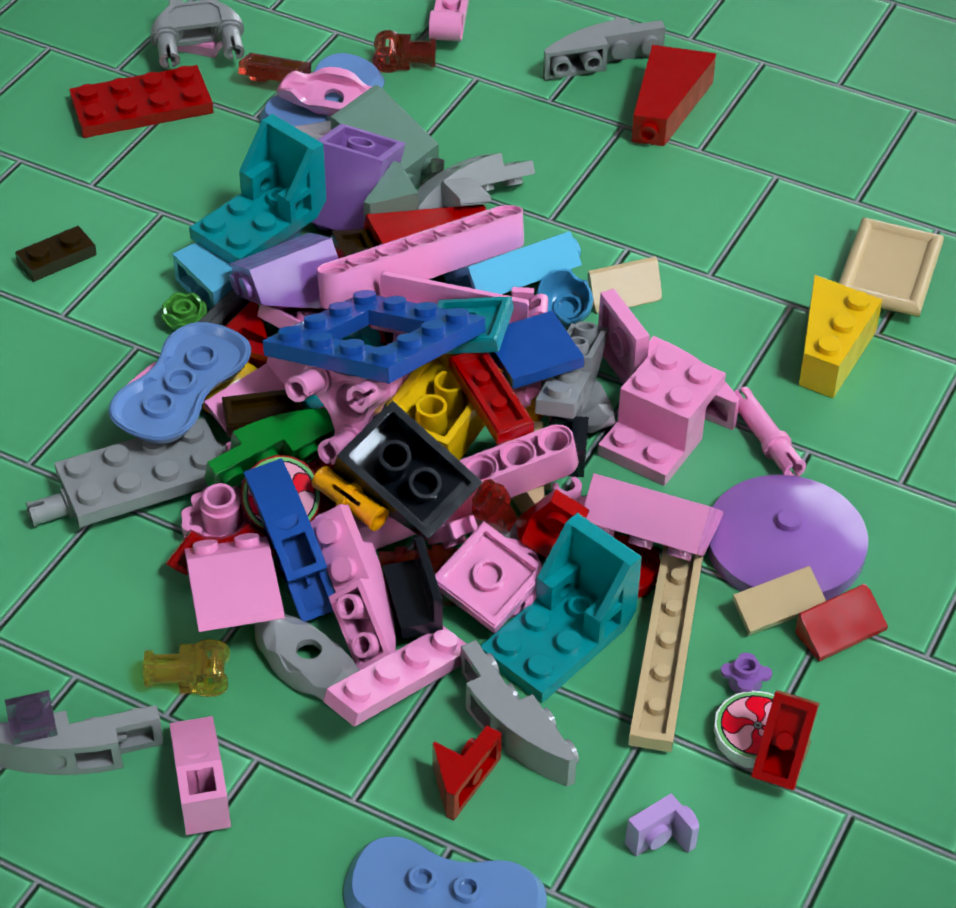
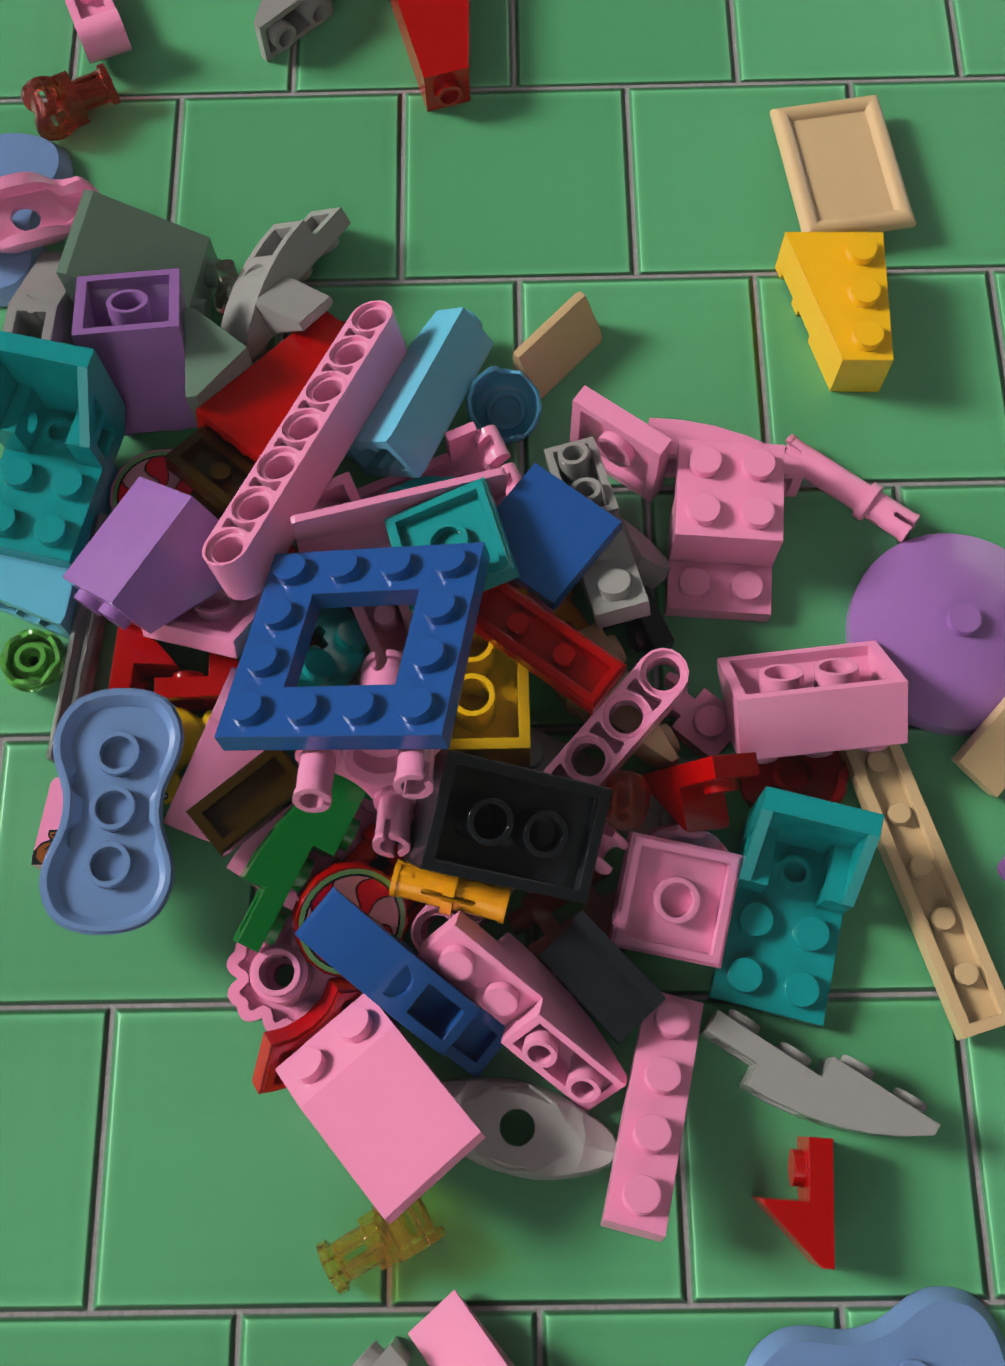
camera: 25 degrees left, 25 degrees up
light grey plate [26,417,231,527] -> none

